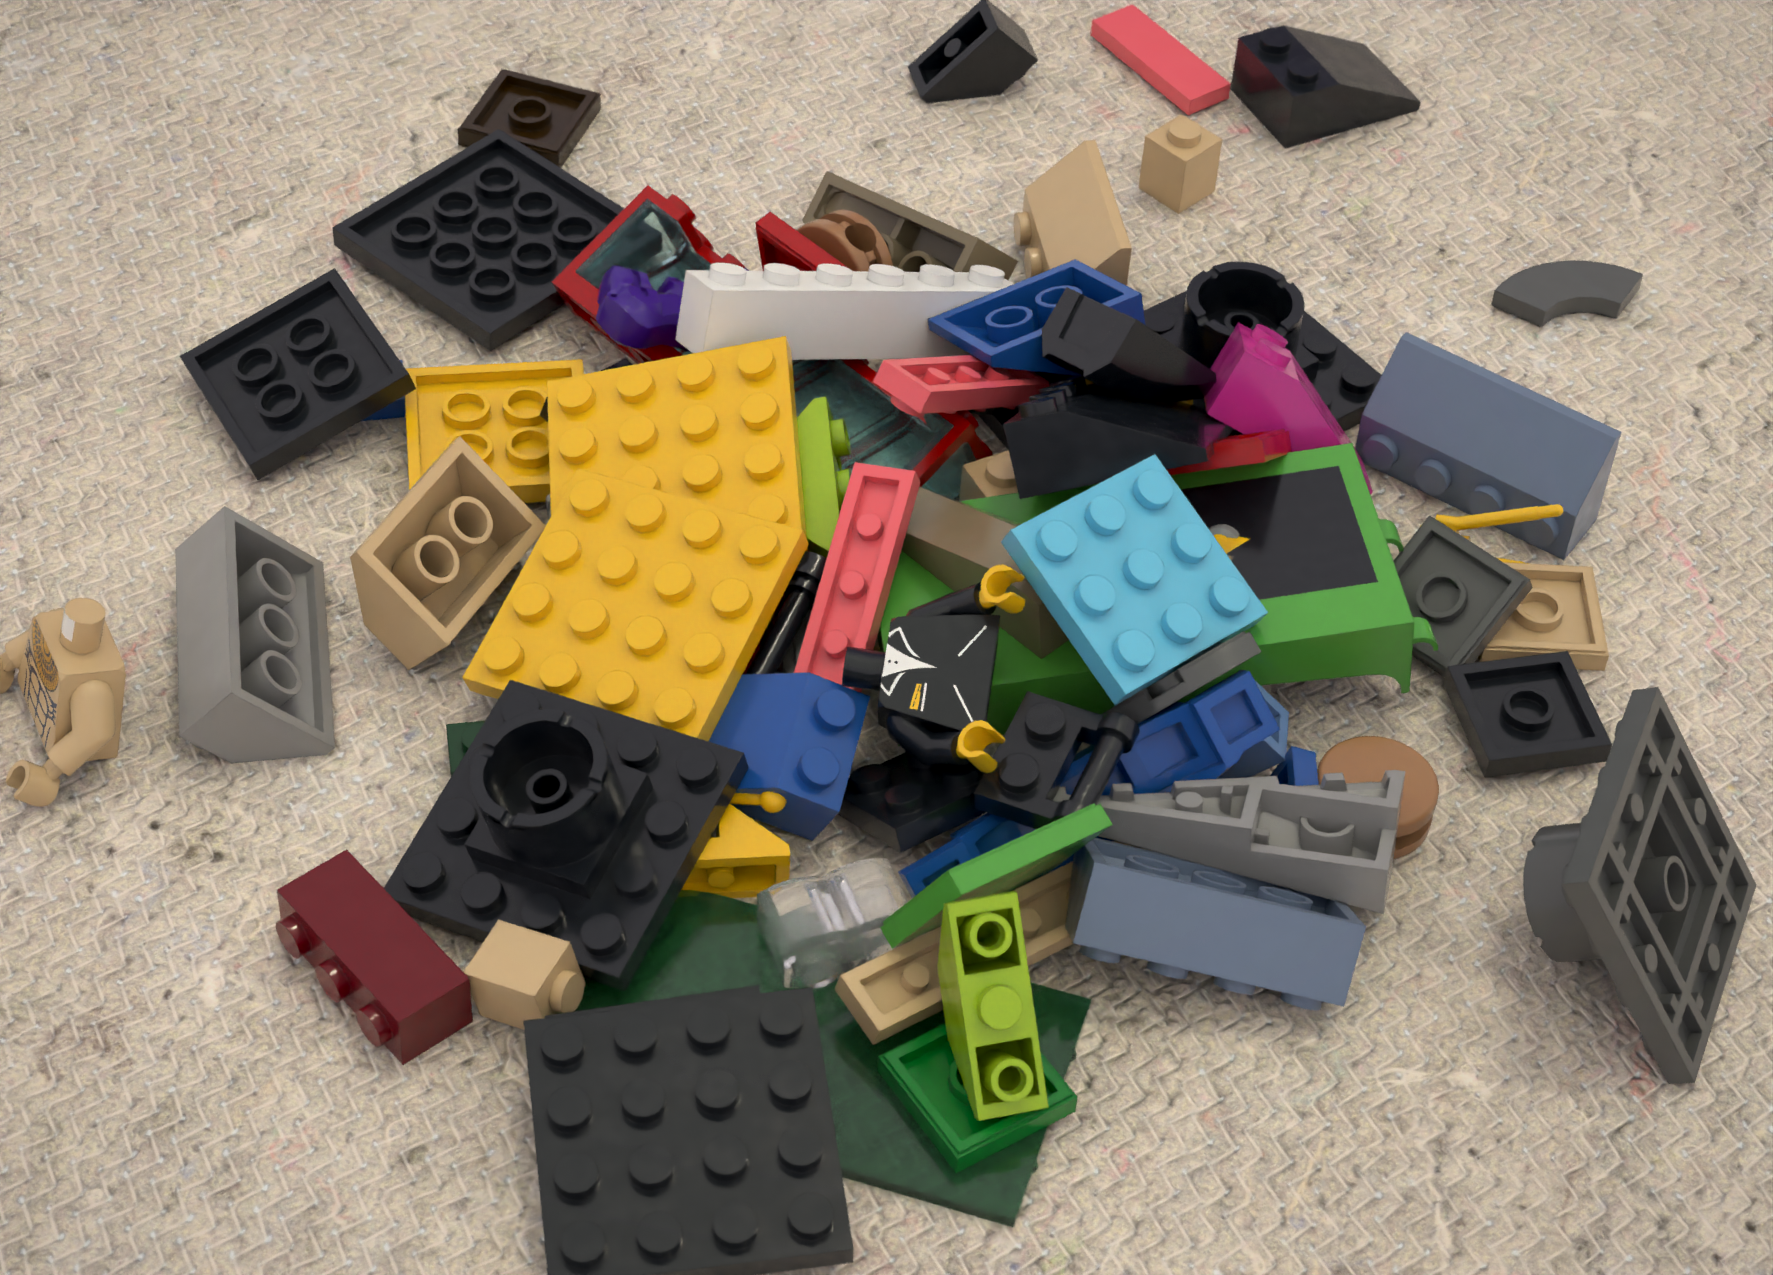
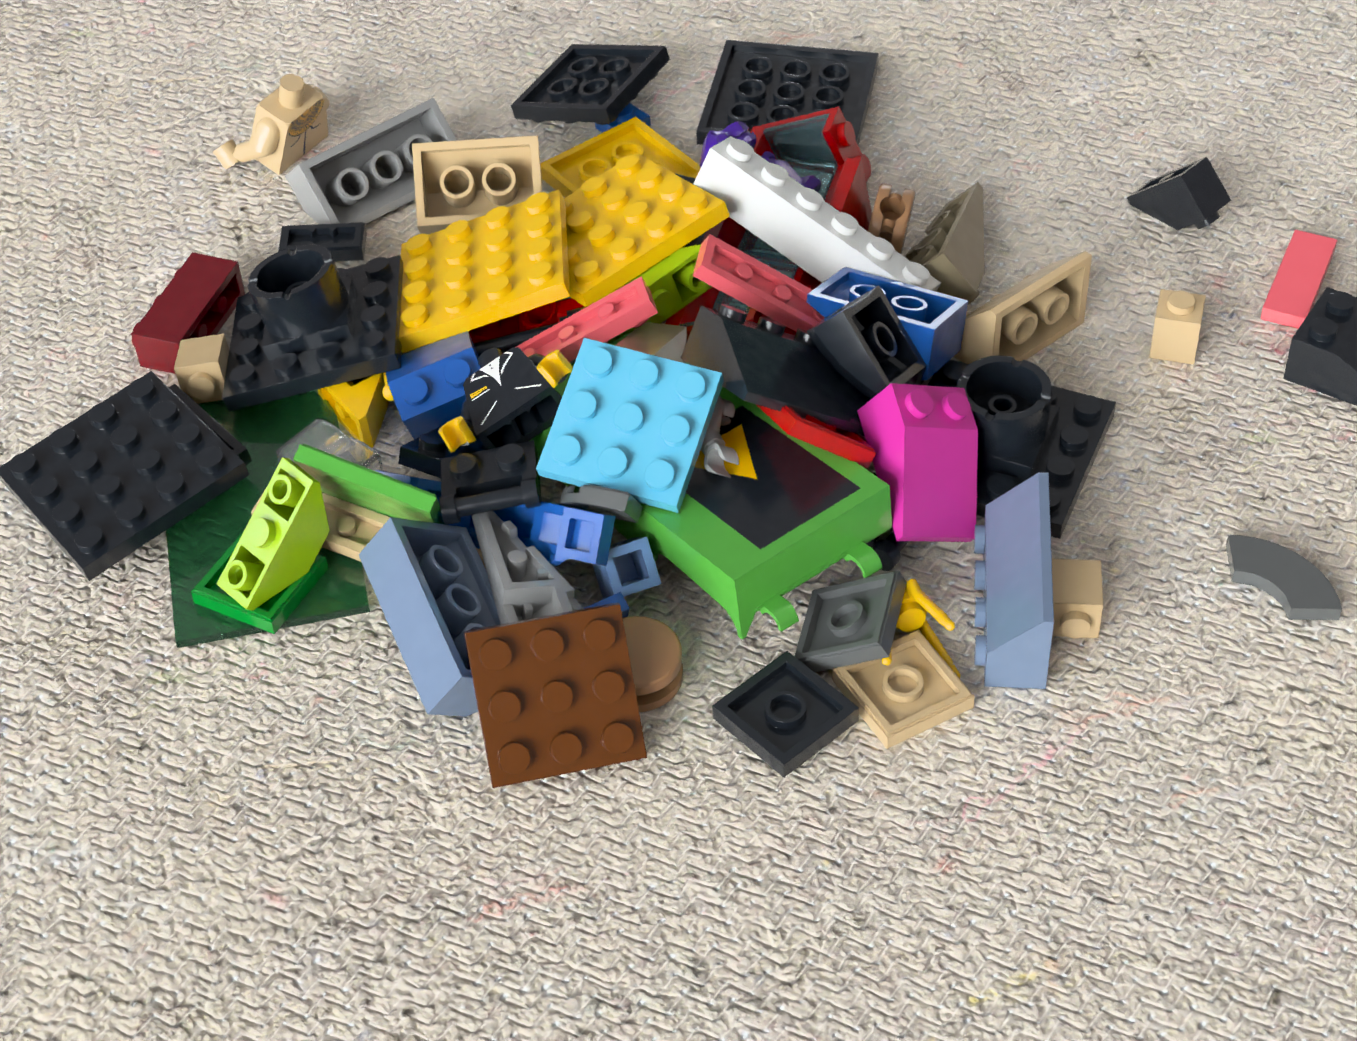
camera: 65 degrees right, 0 degrees up
dark brown tile [458,69,601,168] -> none
dark grey piece [1523,687,1756,1084] -> none
none -> black plate [278,222,367,262]
none -> reddish brown plate [464,602,647,788]

